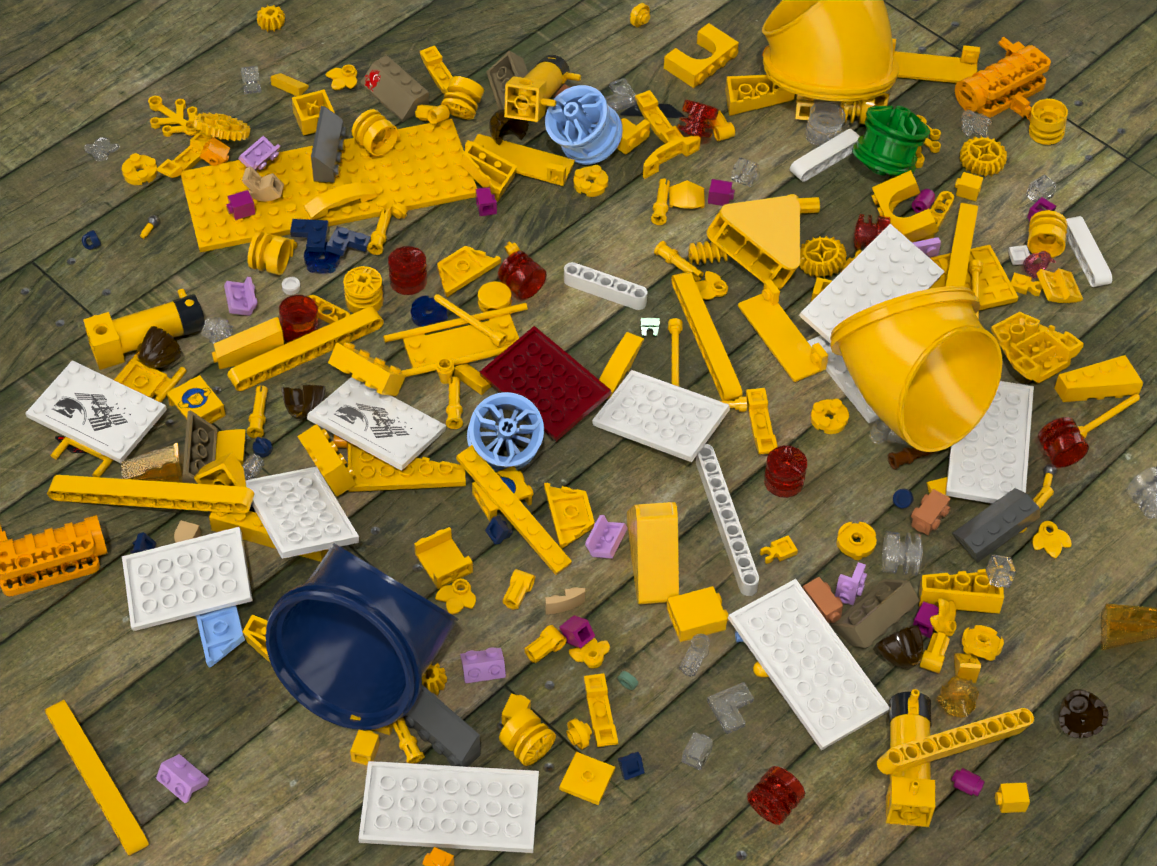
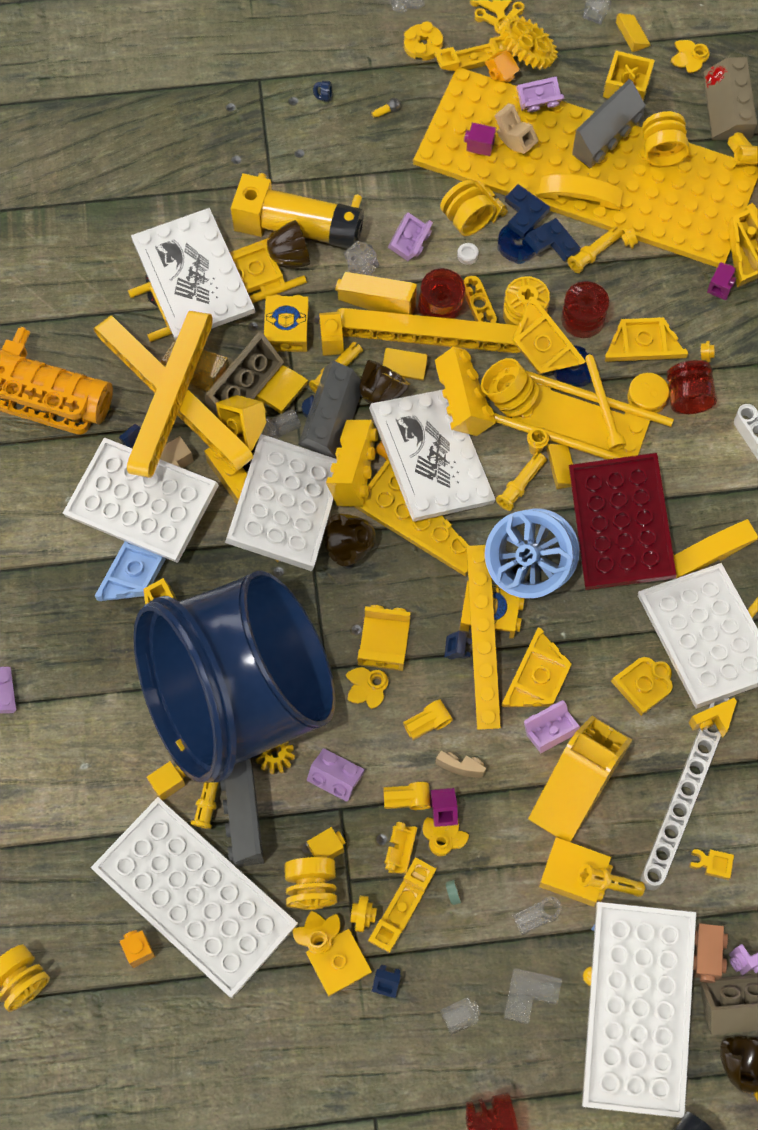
camera: 40 degrees right, 15 degrees up
none -> yellow beam [127,311,213,478]
none -> yellow plate [293,911,340,955]
none -> dark grey slope [298,360,361,459]
none -> yellow slope [319,311,344,356]
none -> dark brown hair [324,514,376,566]
none -> yellow slope [383,348,428,381]
none -> yellow hinge [384,822,418,874]
none -> yellow wheel [481,358,539,417]
none -> yellow wing [512,297,586,374]
none -> yellow pin [577,864,645,897]
none -> yellow plate [611,657,673,716]
none -> yellow slope [689,697,737,737]

